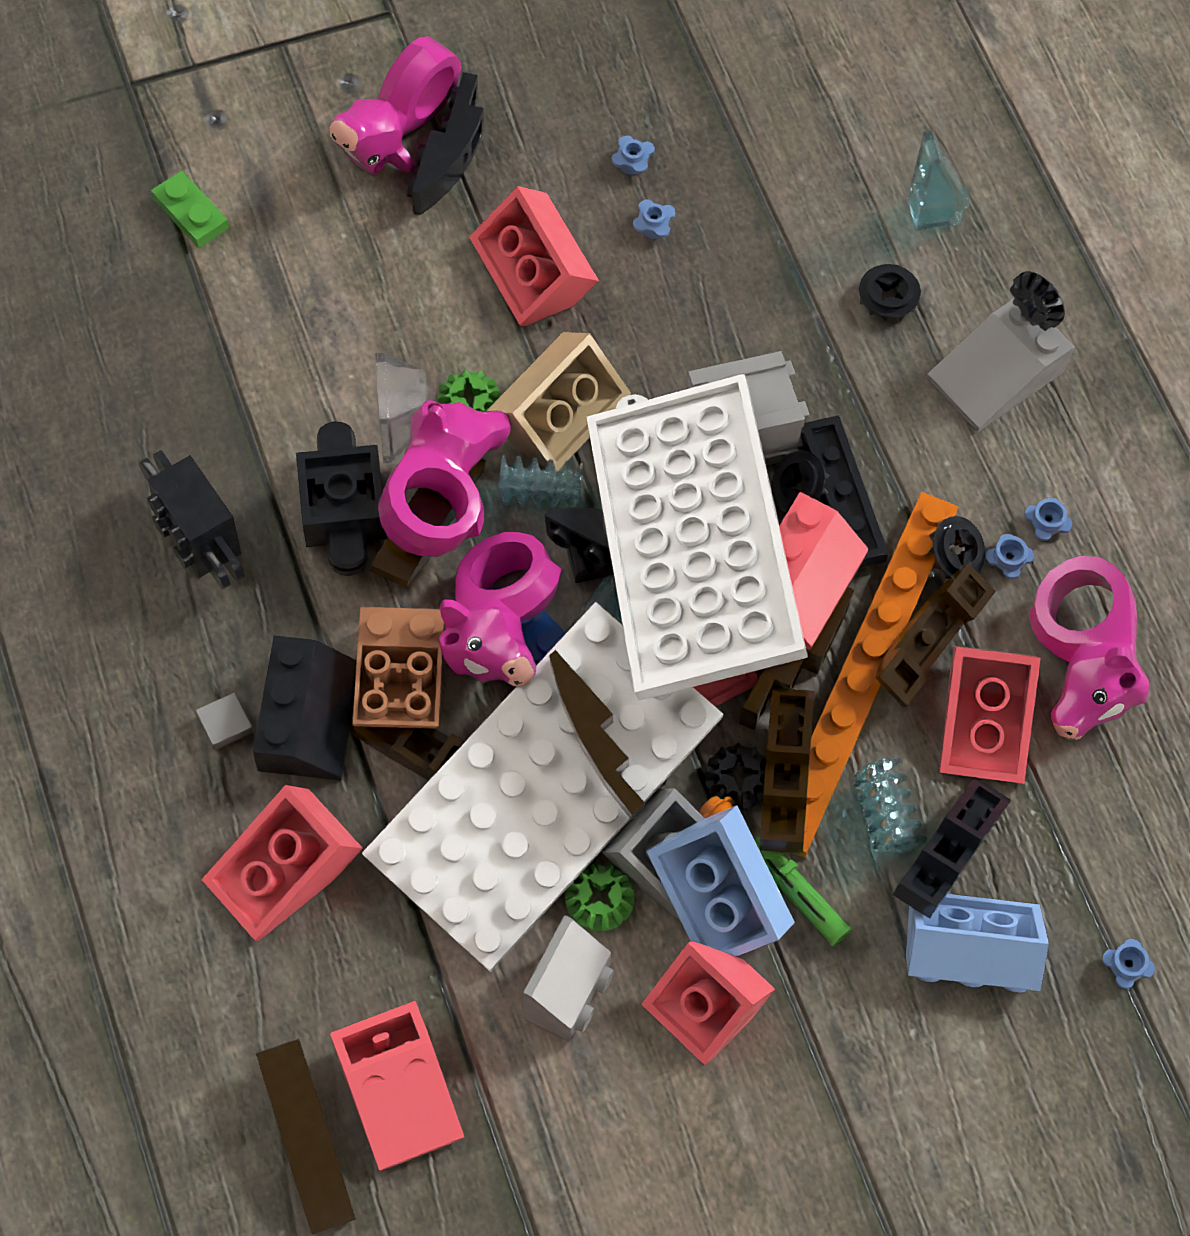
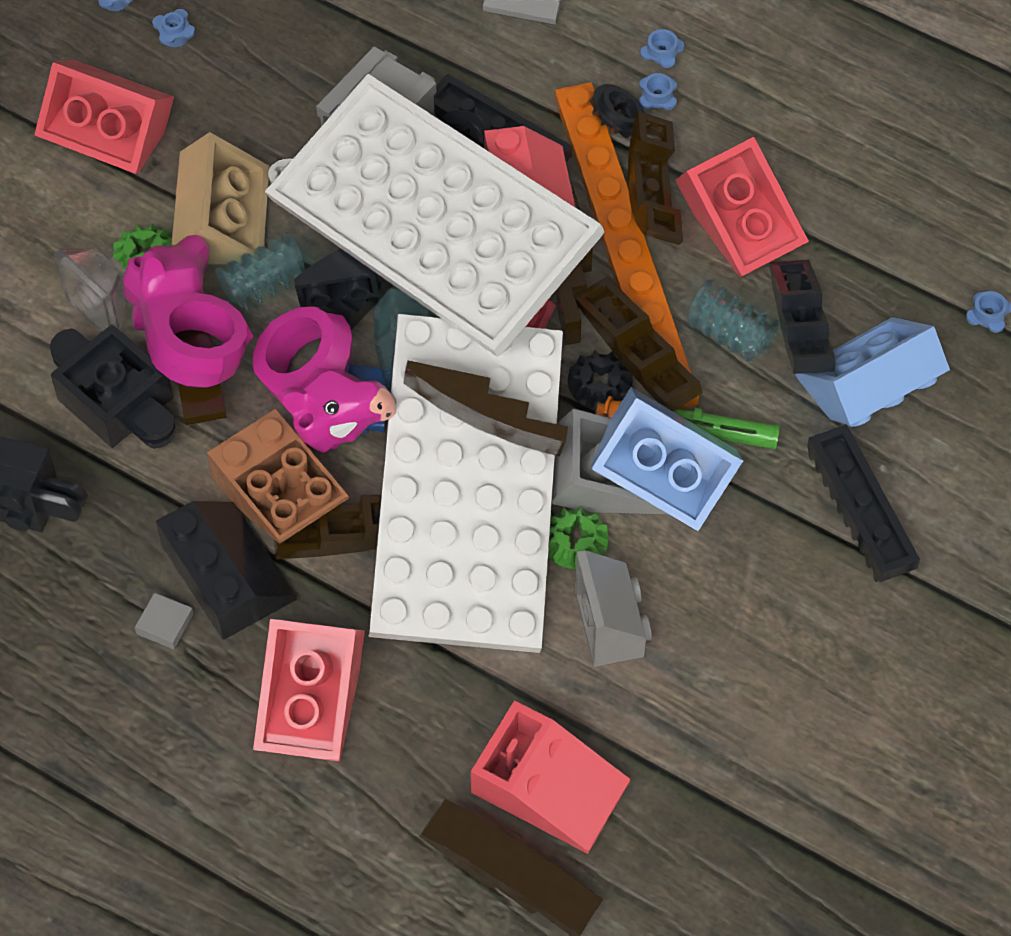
camera: 35 degrees left, 5 degrees down
coral slope [641,941,775,1065] -> none
dark pink animal [1029,556,1150,740] -> none
none -> black gear [807,424,920,582]

